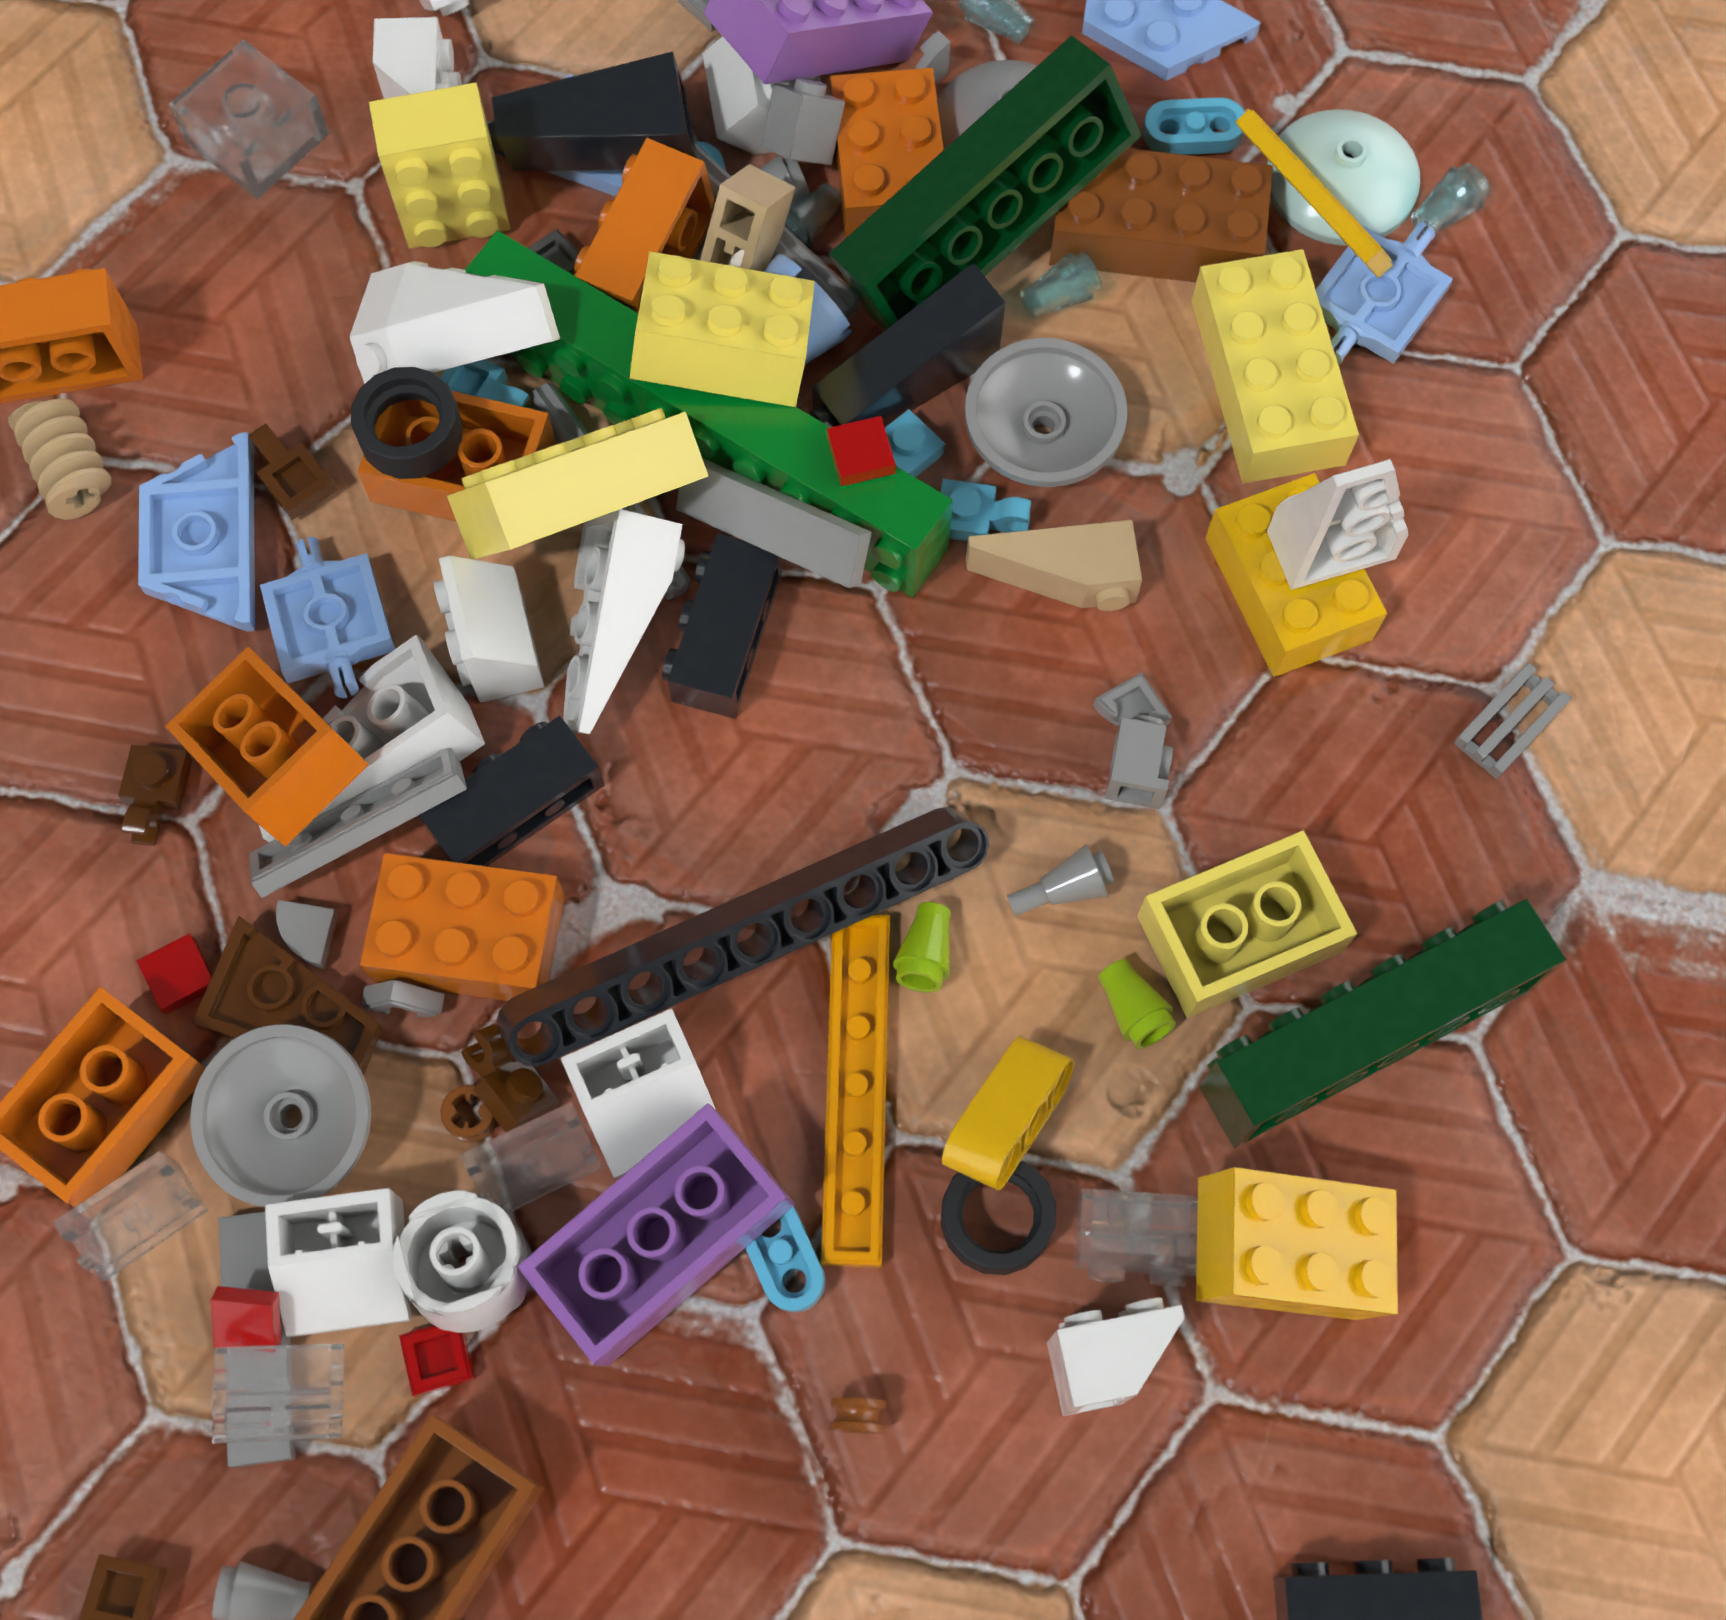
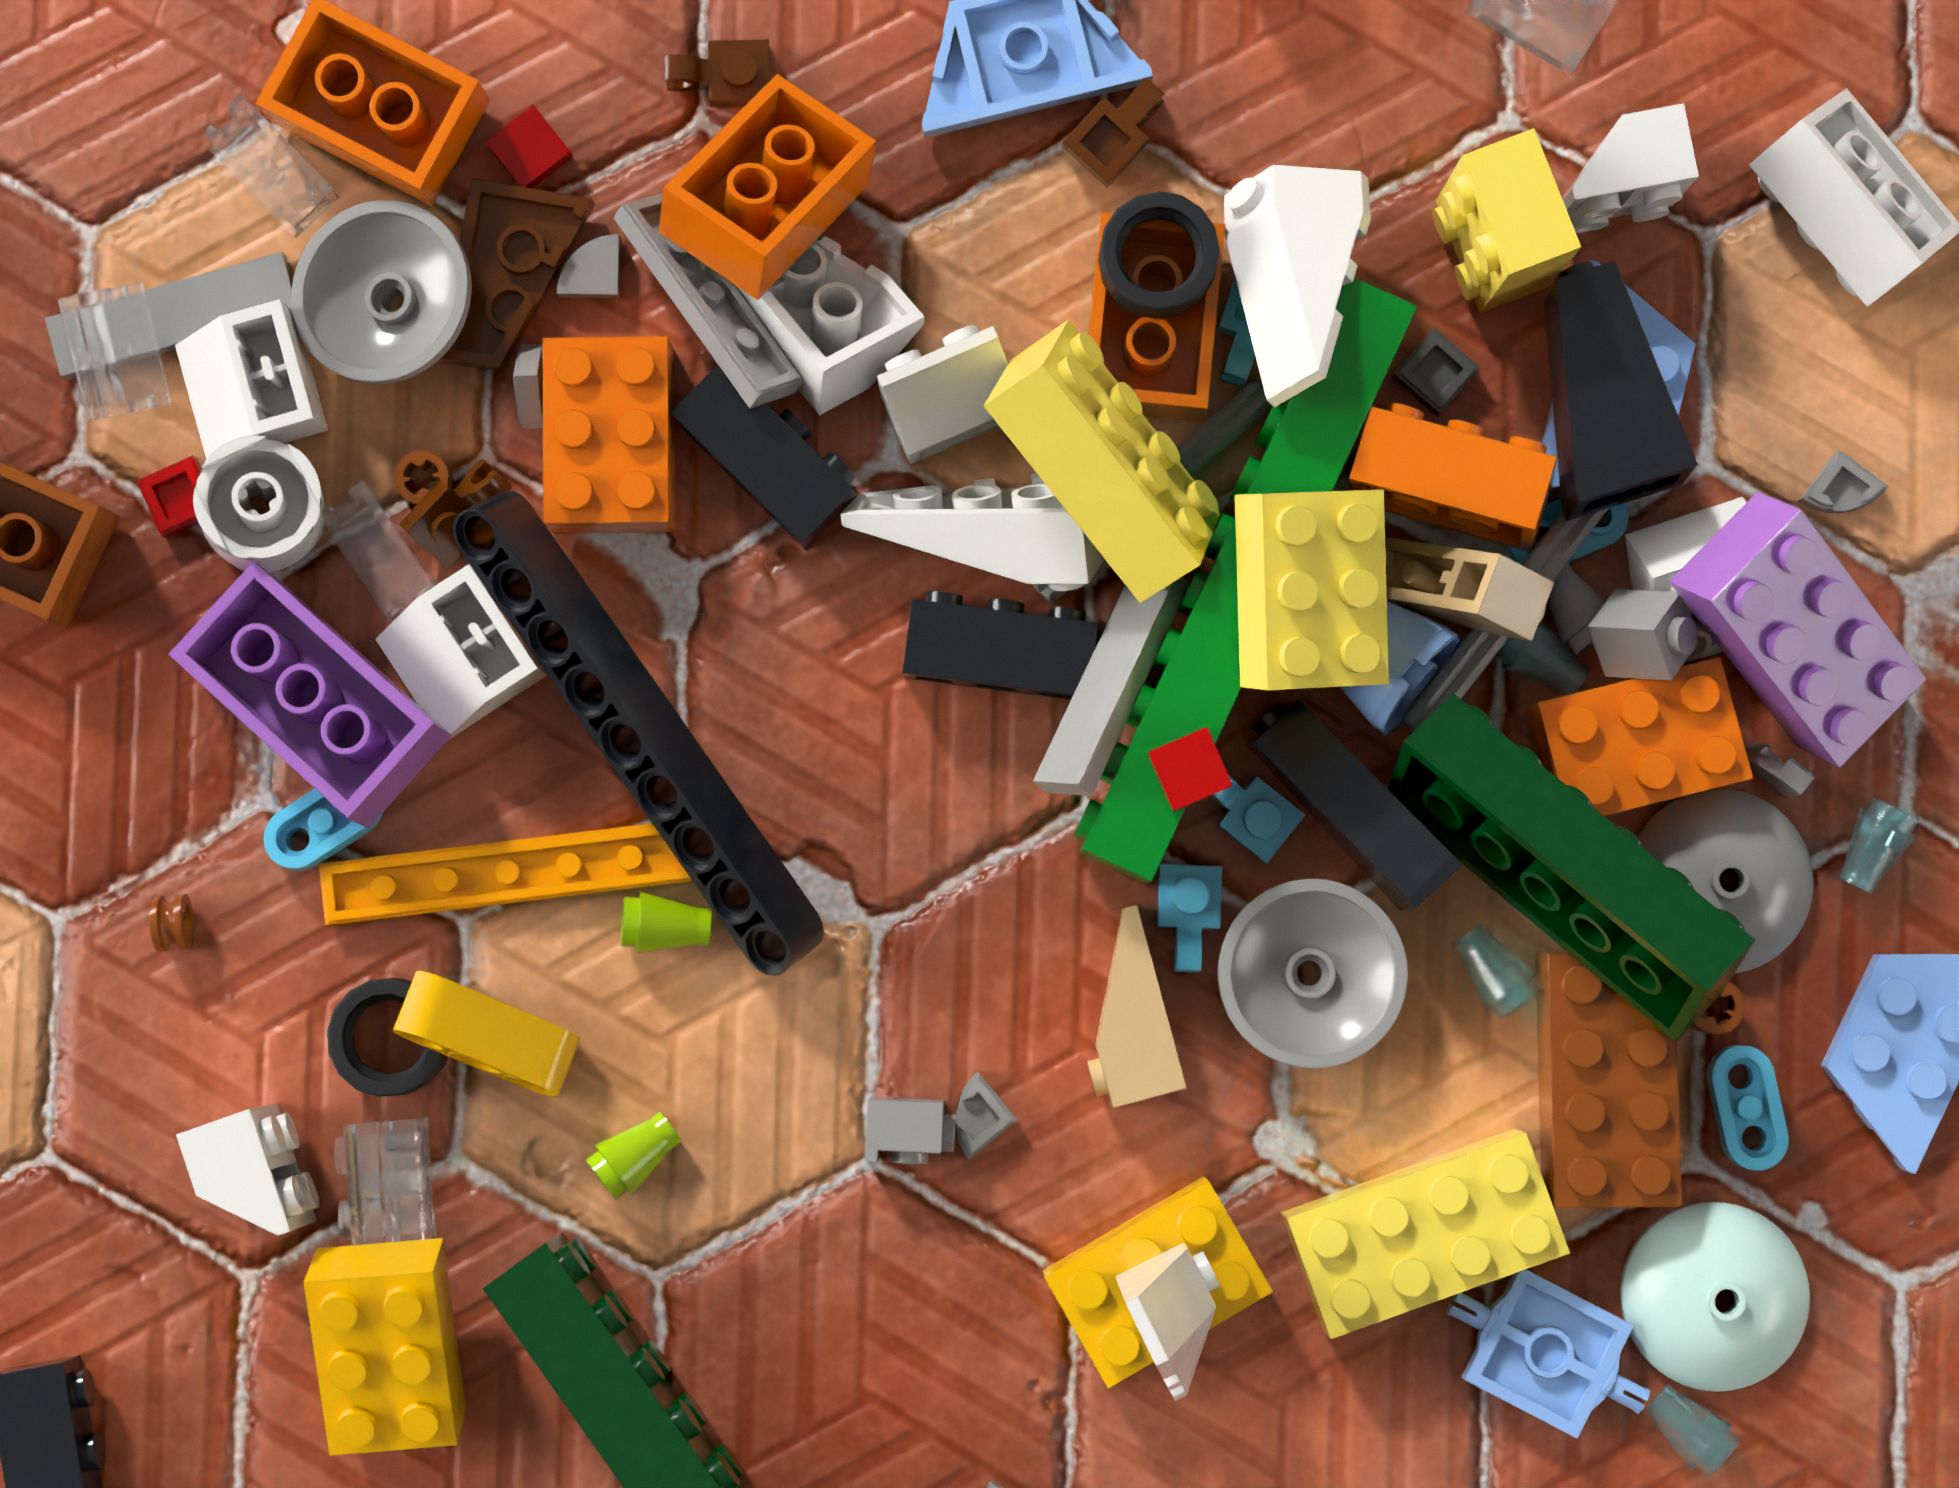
camera: 85 degrees right, 15 degrees up
red tile [210,1286,282,1355] -> none
light blue plate [260,537,395,698] -> none
light grey cone [1007,844,1115,917] -> none
light yellow brick [1137,830,1357,1019] -> none
yellow tile [1235,109,1393,278] -> none

